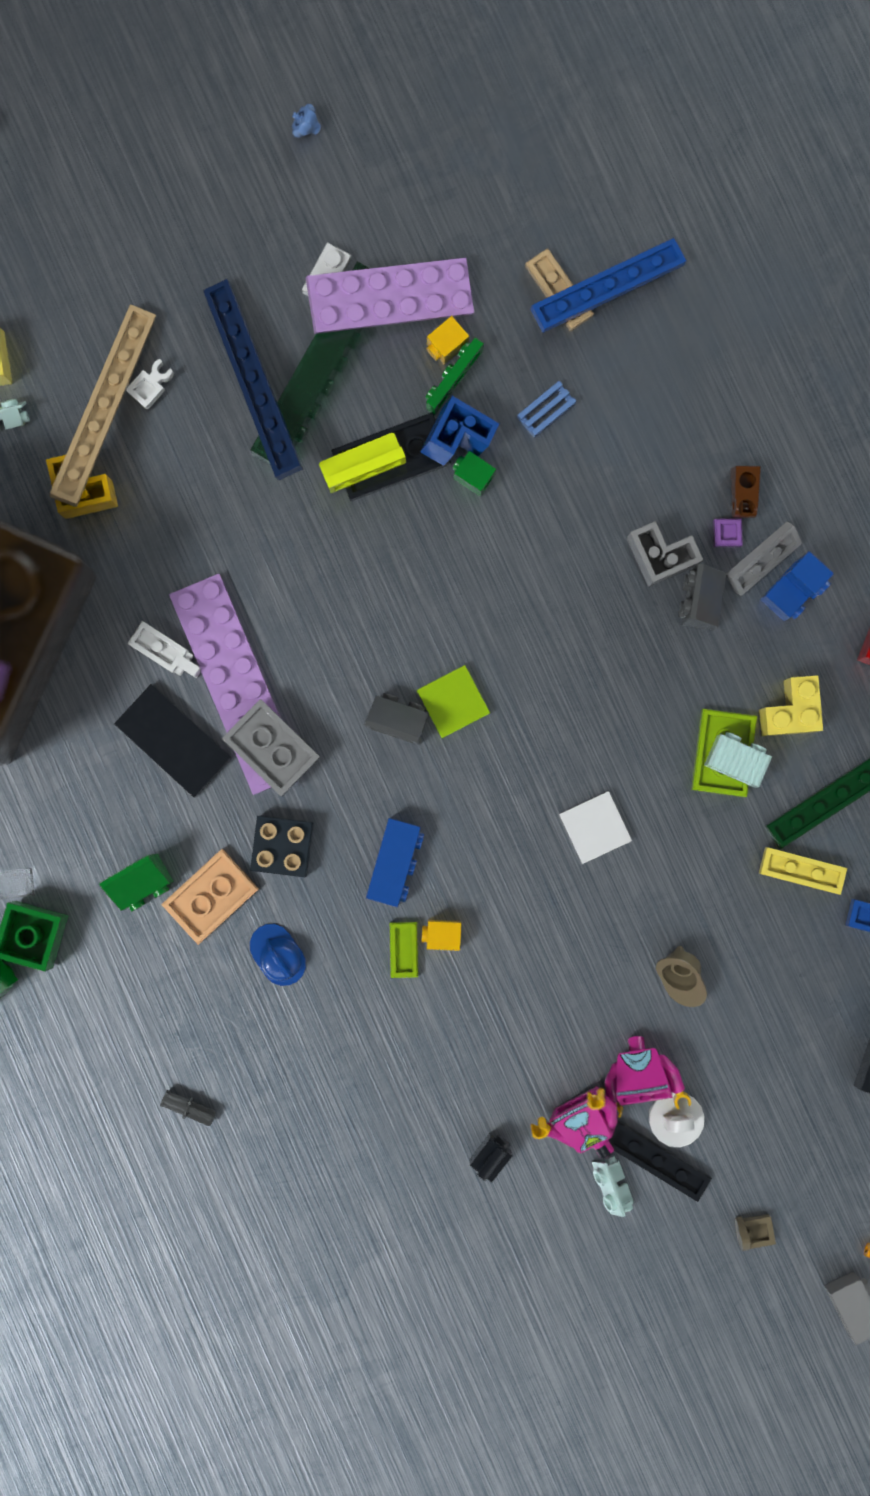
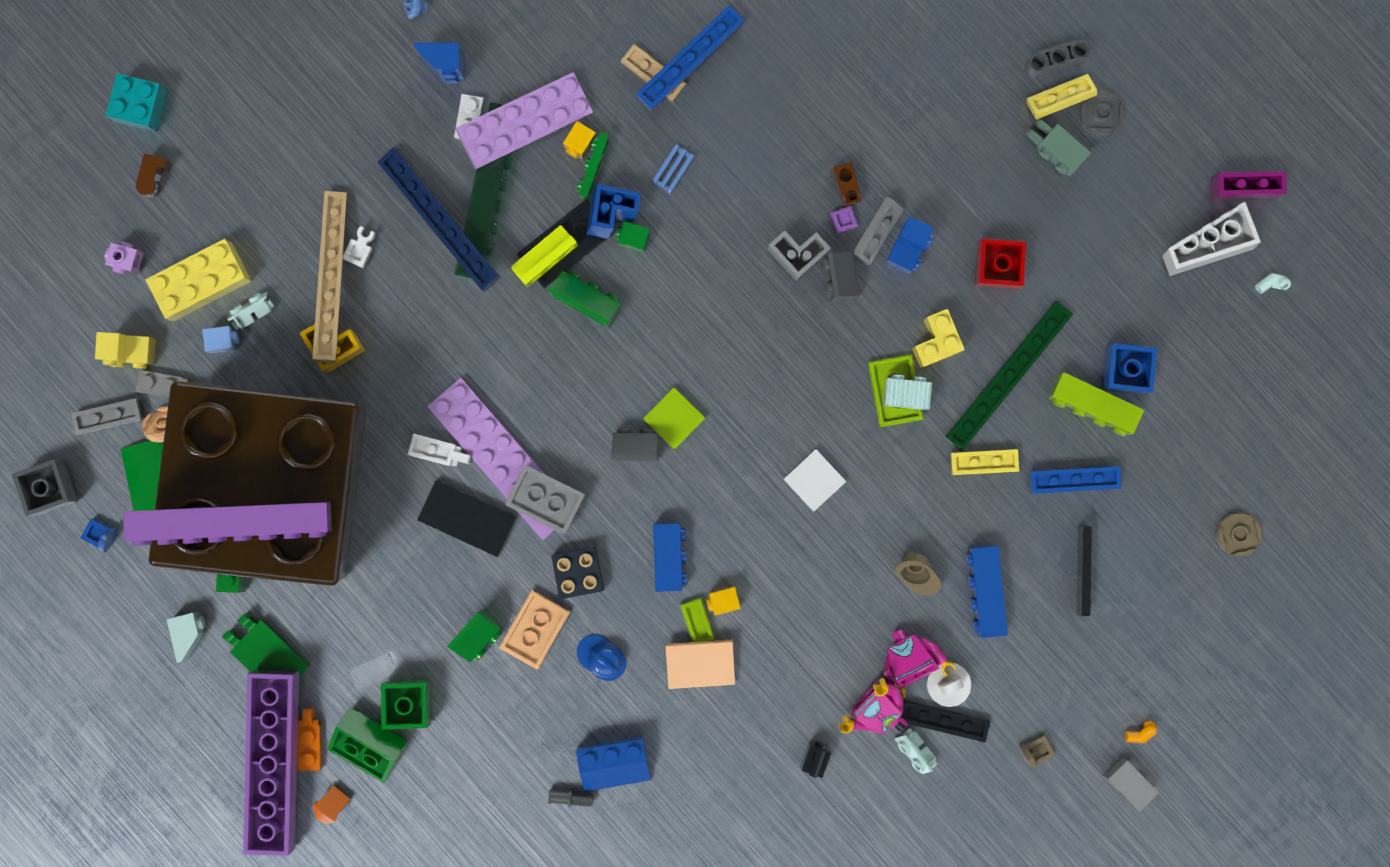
camera: 20 degrees left, 0 degrees up
none -> blue slope [414,43,465,84]
none -> green slope [548,271,621,329]
none -> blue slope [576,736,651,792]
none -> light nougat tile [666,640,735,689]
none -> blue brick [965,545,1008,638]

